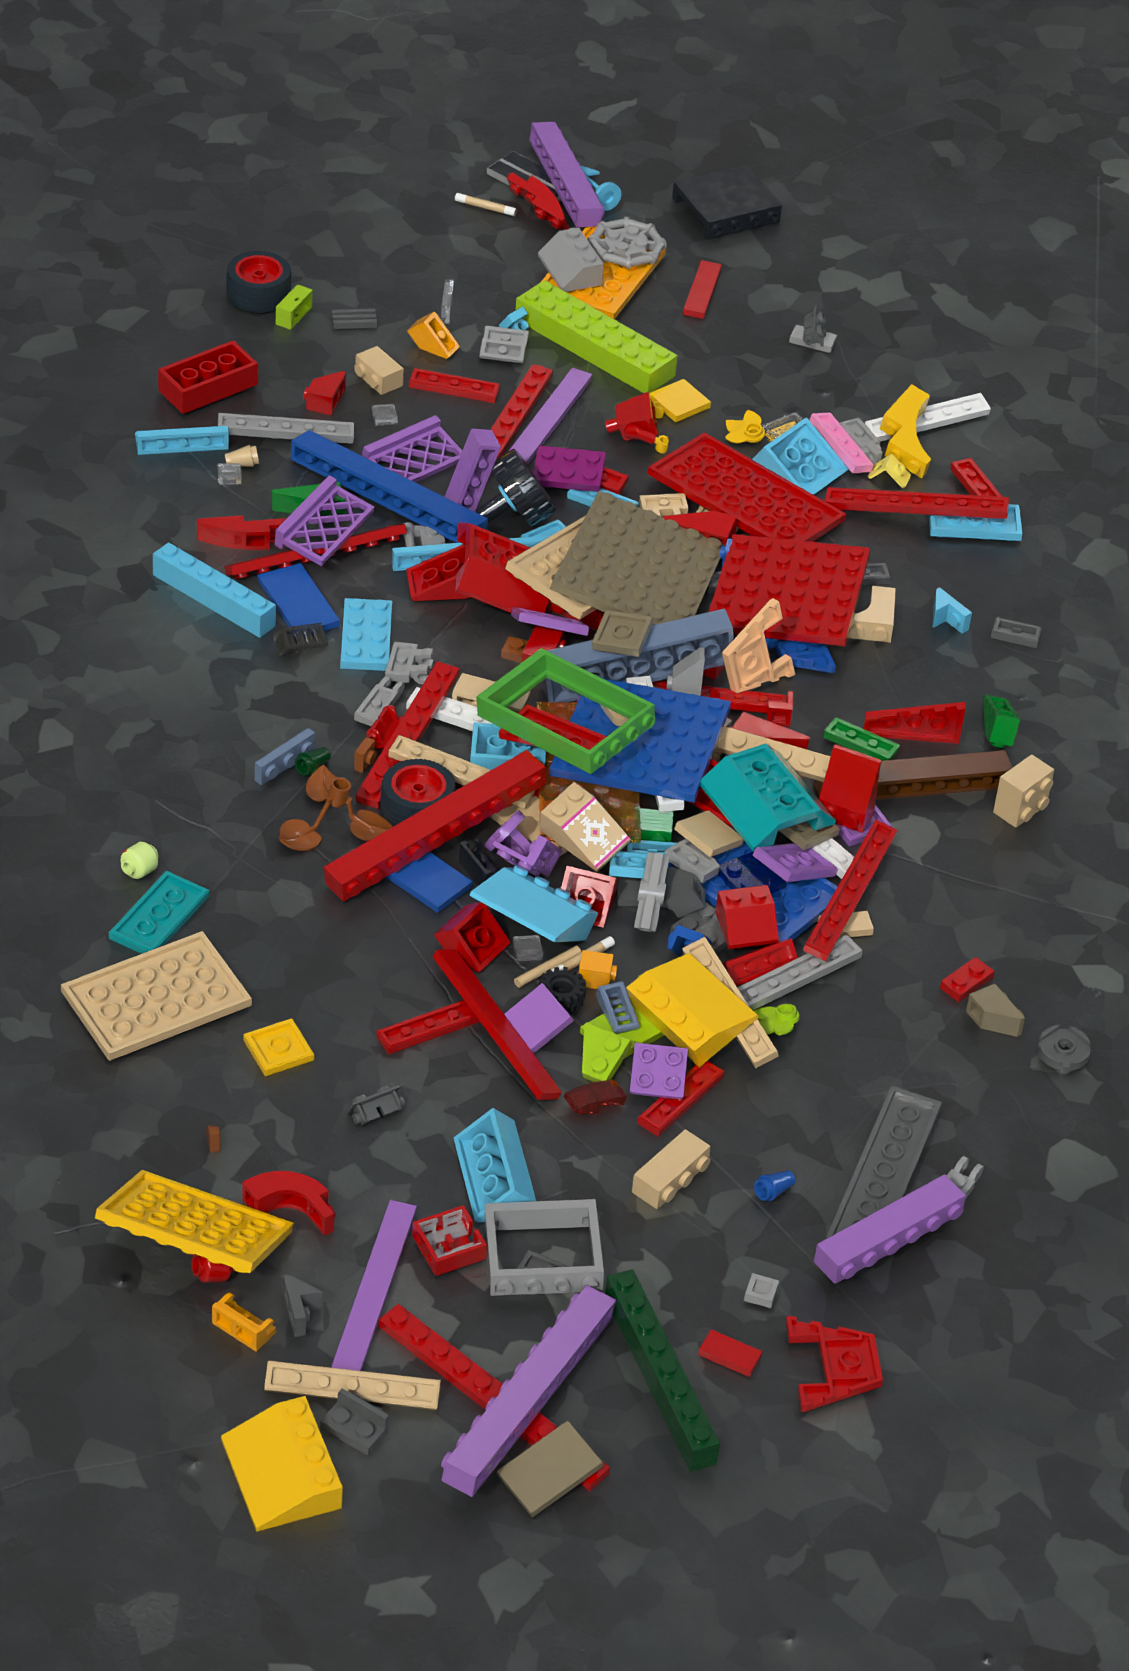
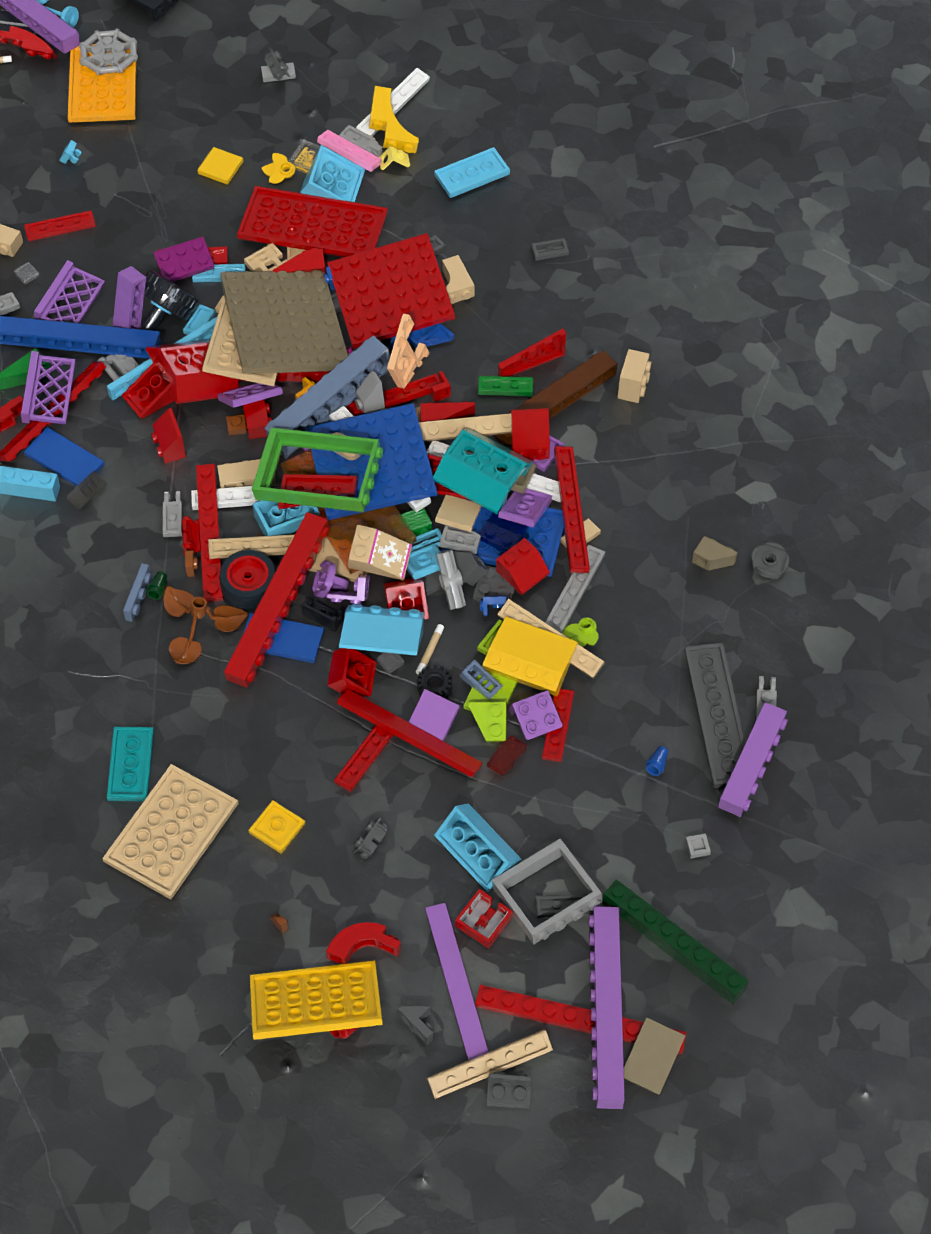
camera: 25 degrees left, 15 degrees up
yellowish green head [120,842,159,879] -> none
light orange hinge [212,1292,276,1352] -> none
yellow slope [221,1396,343,1532] -> none
medium azure plate [340,598,392,671] -> none
light grey plate [385,642,434,685] -> none
light orange slope [407,311,460,359] -> none
clear tile [441,279,454,323] -> none
light grey slope [480,326,529,363] -> none
red plate [490,364,553,474] -> none
medium lavender tile [509,368,592,464] -> none
tan bar [514,946,581,988] -> none
lime brick [515,280,678,393] -> none
light grey slope [538,227,604,292] -> none
light orange brick [579,950,617,989] -> none
dark tan plate [592,610,653,657] -> none
red torso [605,392,669,454] -> none
tan brick [632,1129,711,1209] -> none
red tile [683,260,722,319] -> none
red tile [698,1329,763,1377] -> none
red plate [722,938,798,986] -> none
red wing [785,1316,883,1412] -> none
red plate [825,487,1009,519] -> none
medium azure slope [933,588,972,634] -> none
red plate [940,957,995,1002] -> none
red plate [950,458,1002,497] -> none
green slope [983,694,1020,748] -> none
none -> red slope [151,408,186,464]

